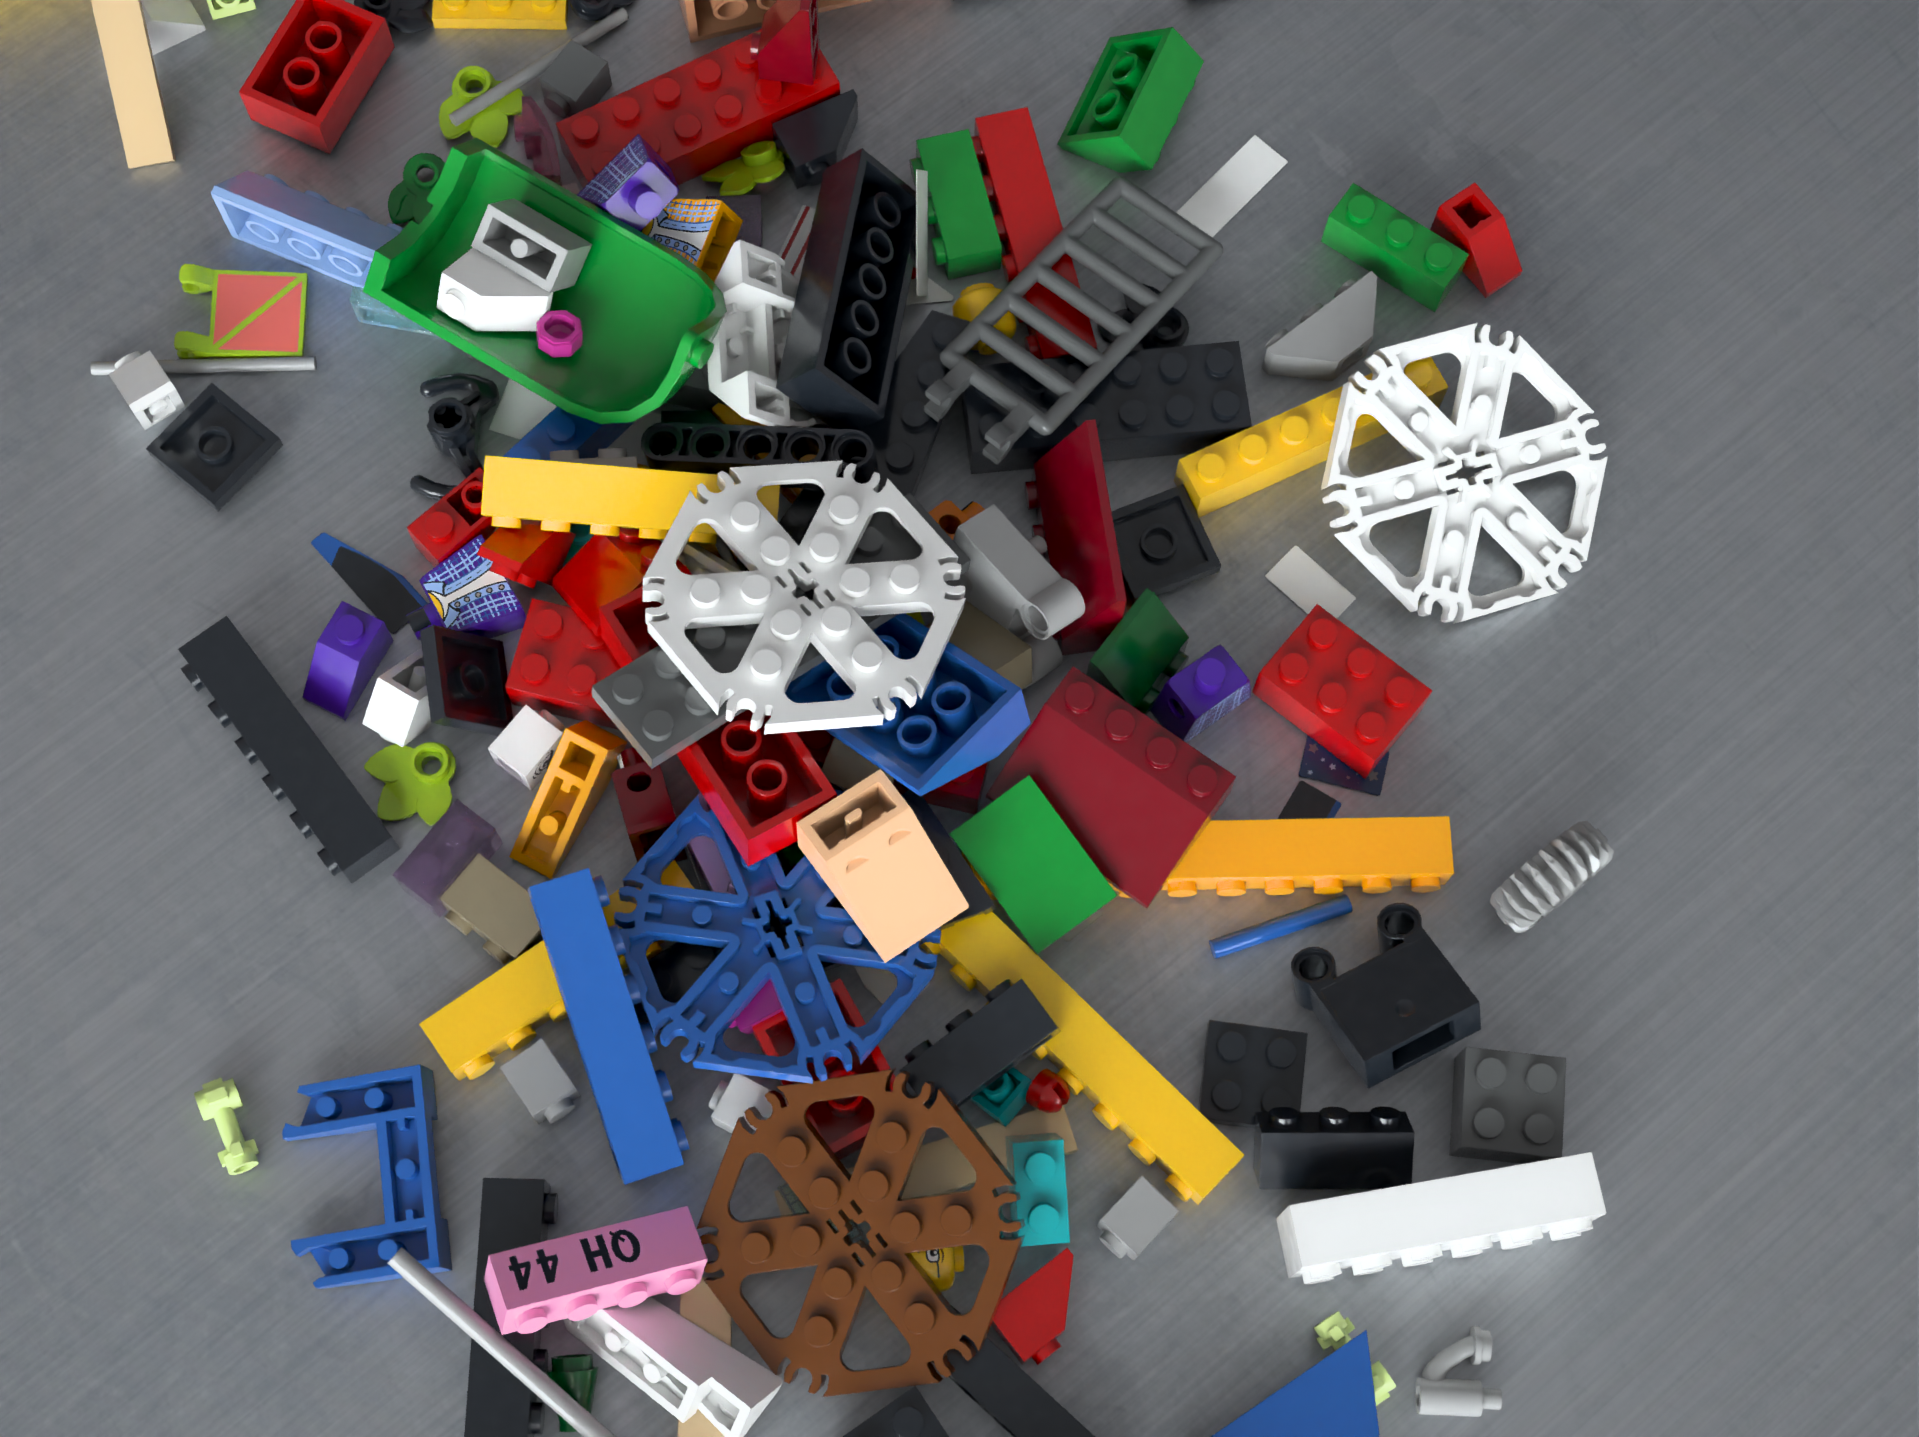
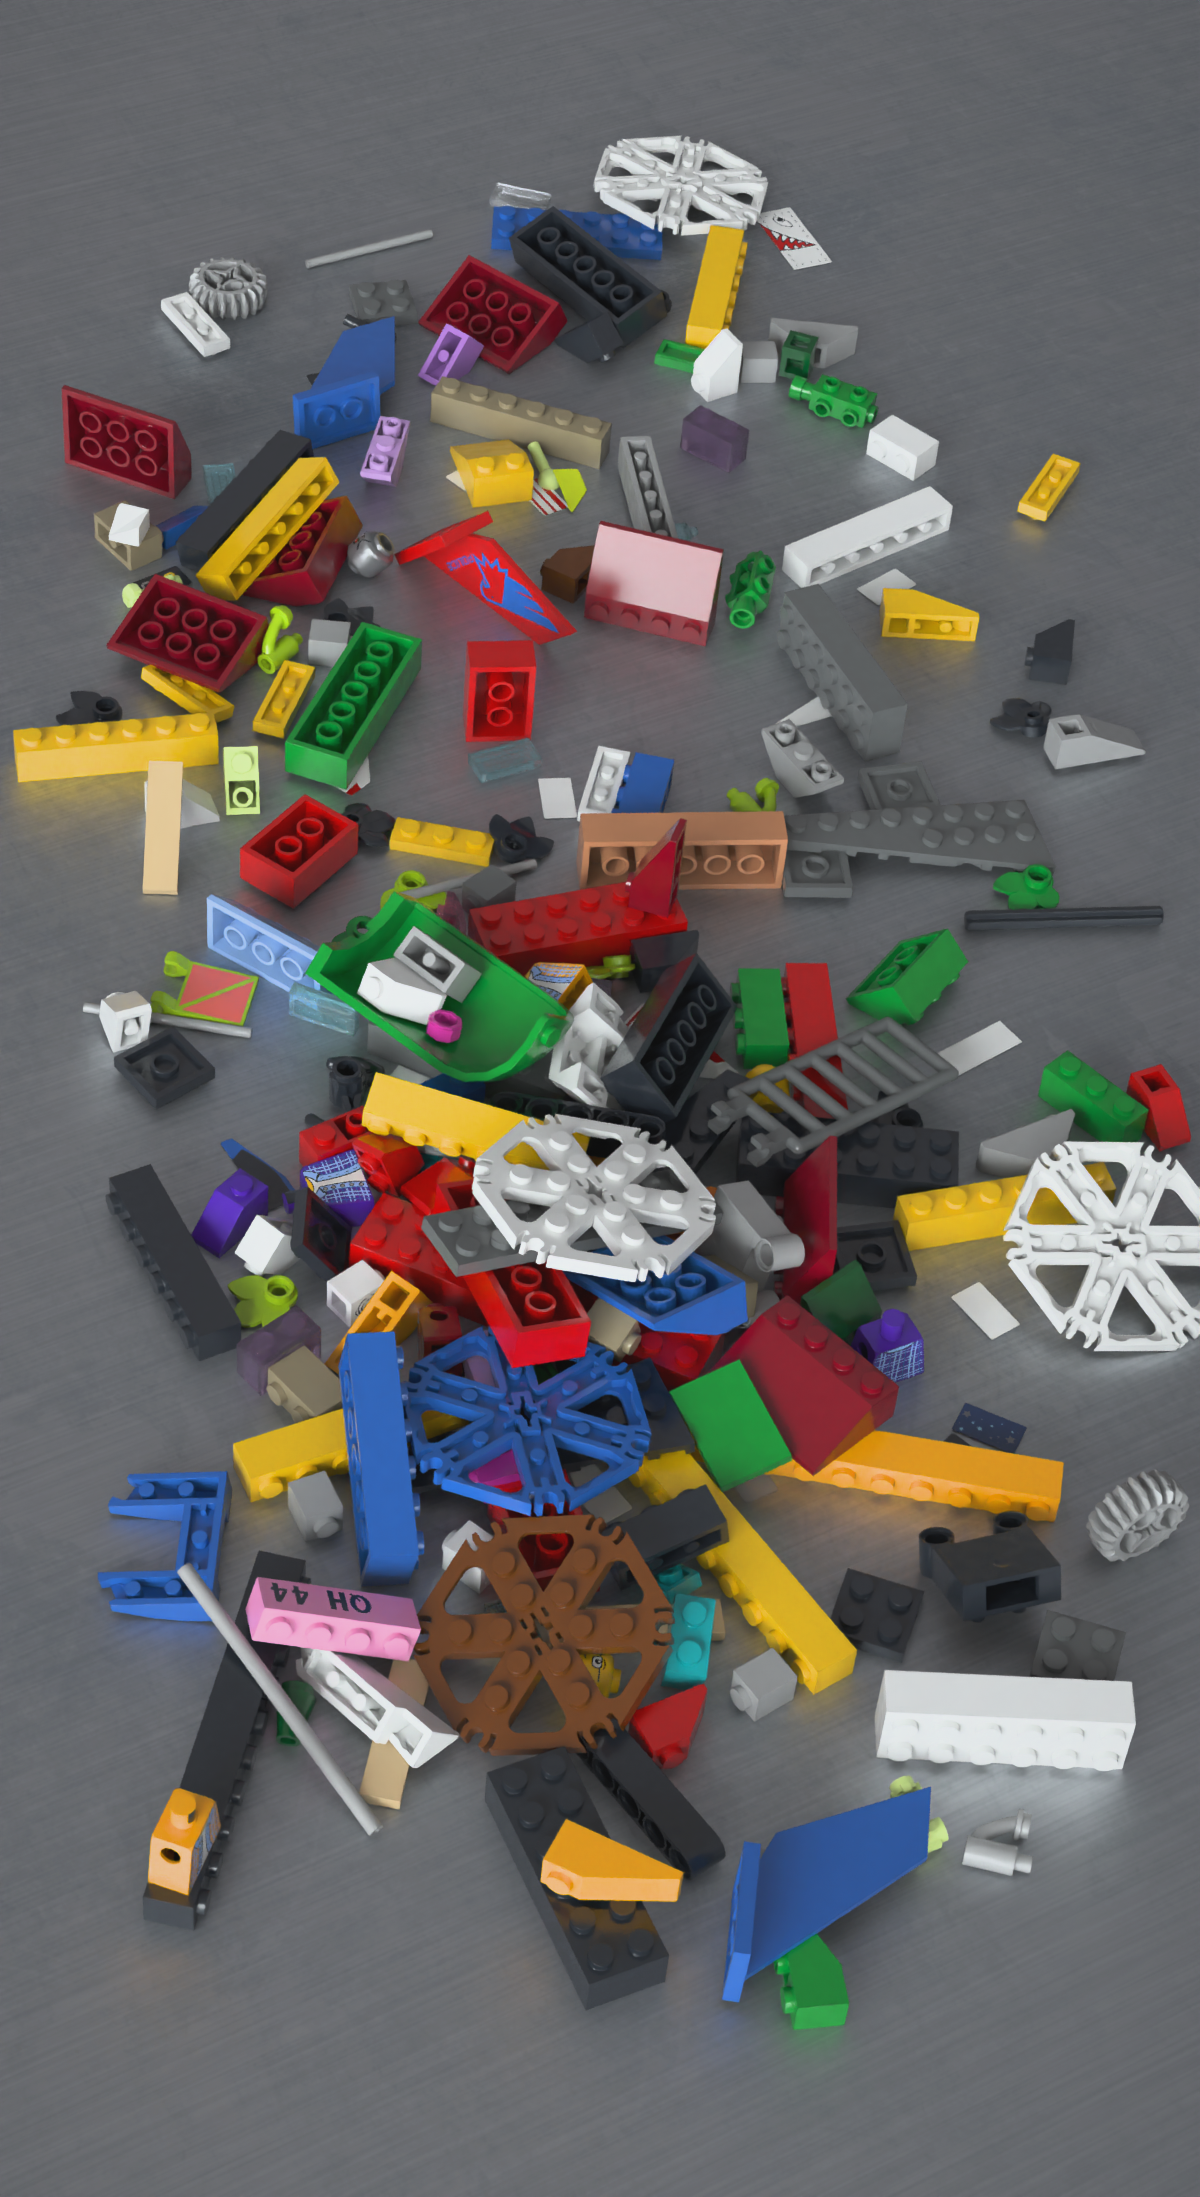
camera: 10 degrees right, 25 degrees down
yellowish green bar [194,1078,259,1175] -> none
dark purple torso [577,134,680,231] -> none
light nougat slope [796,769,969,963] -> none
white sticker [916,169,928,296] -> none
red hinge [1026,1068,1070,1113] -> none
blue bar [1209,894,1353,959] -> none
red brick [1252,604,1433,779] -> none
black brick [1253,1106,1415,1189] -> none

